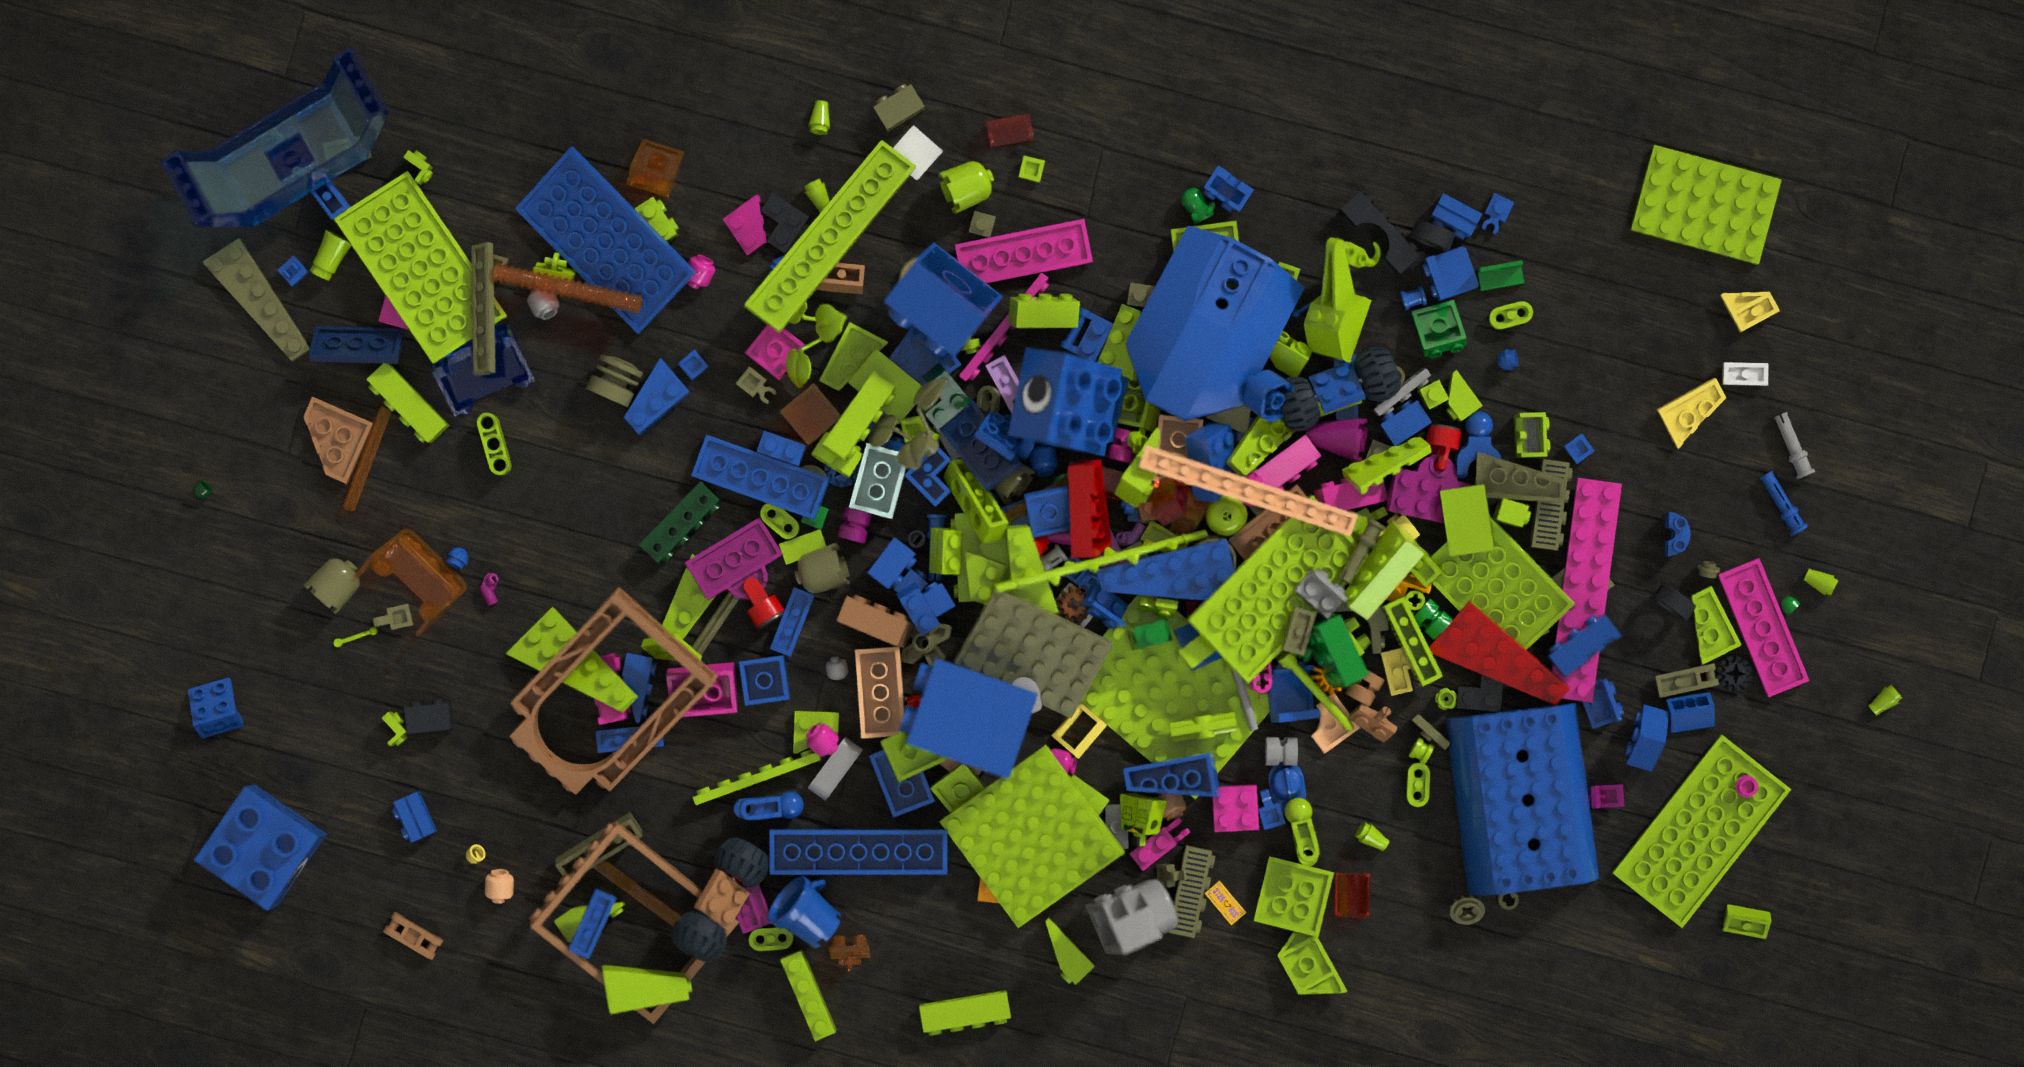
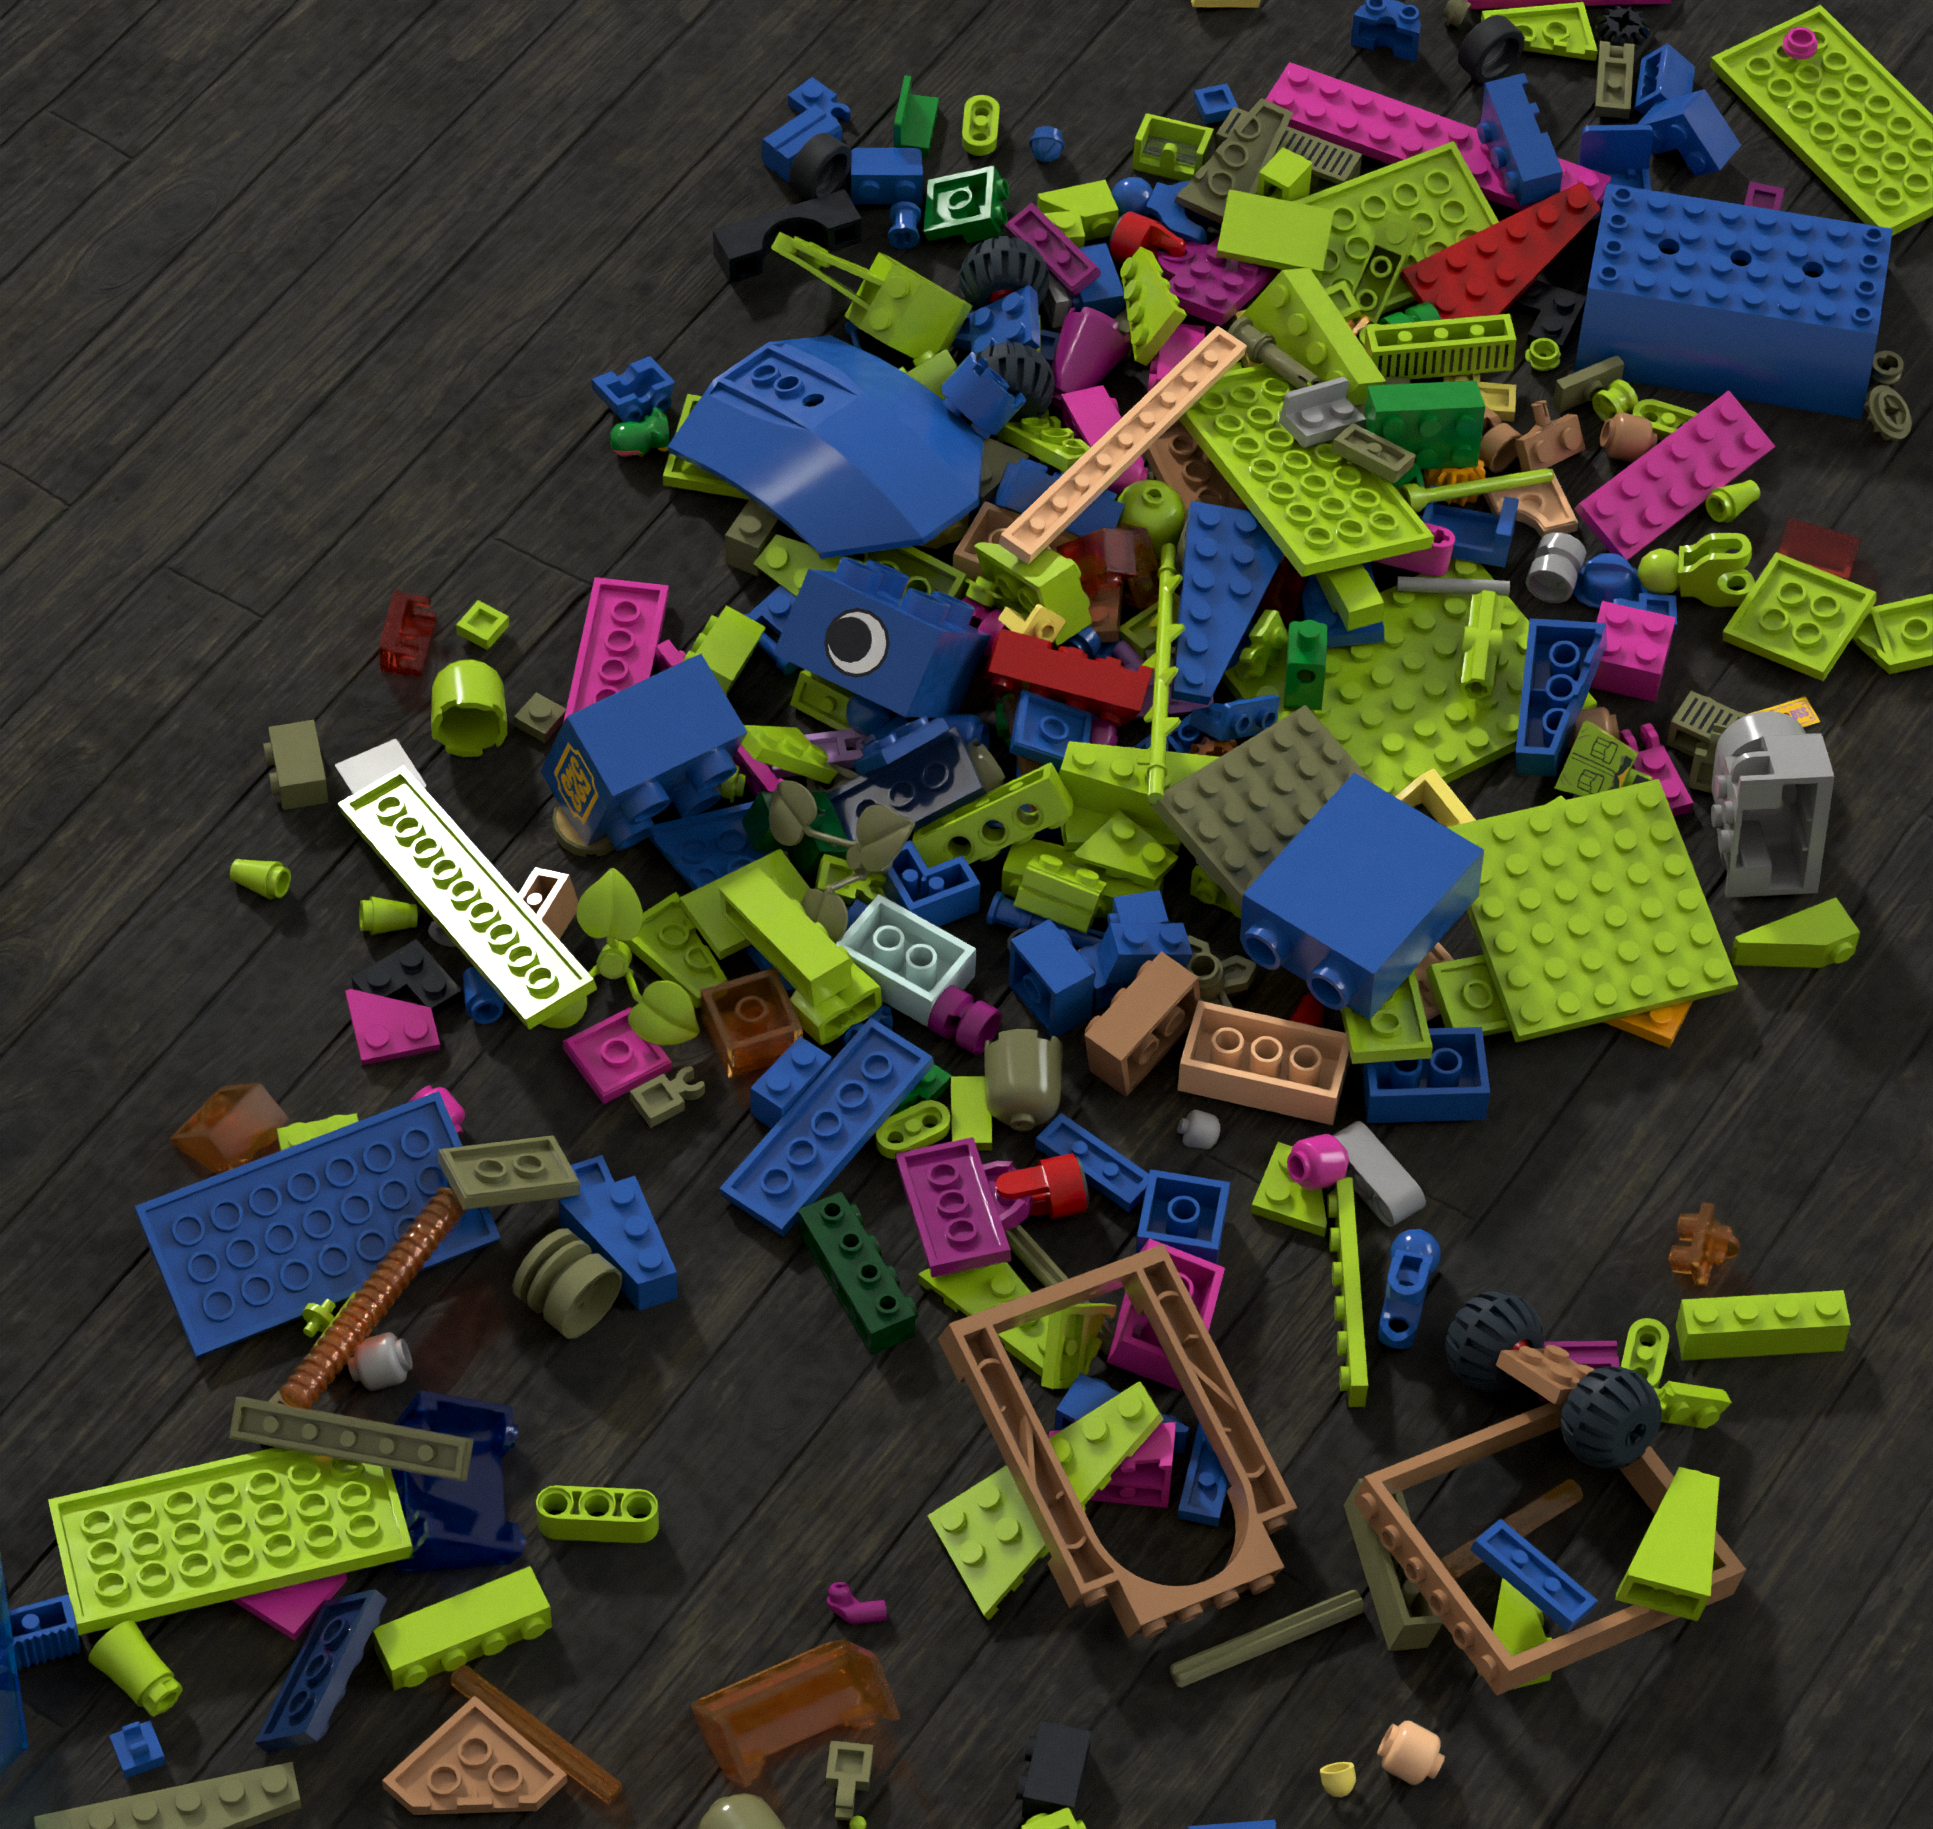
camera: 75 degrees left, 35 degrees down
lime bracket [404,150,433,185] -> none
blue plate [446,547,468,570] -> none
blue piece [767,876,841,948] -> none
blue brick [770,829,948,875] -> none
lime brick [919,990,1011,1035] -> none
none -> olive tile [438,1135,581,1210]
none -> lime wing [741,725,838,784]
none -> light yellow bracket [998,604,1066,643]
none -> magenta tile [1005,203,1101,297]
none -> olive axle [1170,1590,1364,1687]
none -> lime slope [1351,210,1422,324]
none -> dark pink plate [1574,391,1775,561]
none -> medium nougat head [1600,412,1657,464]
none -> lime hinge [1654,1381,1732,1429]

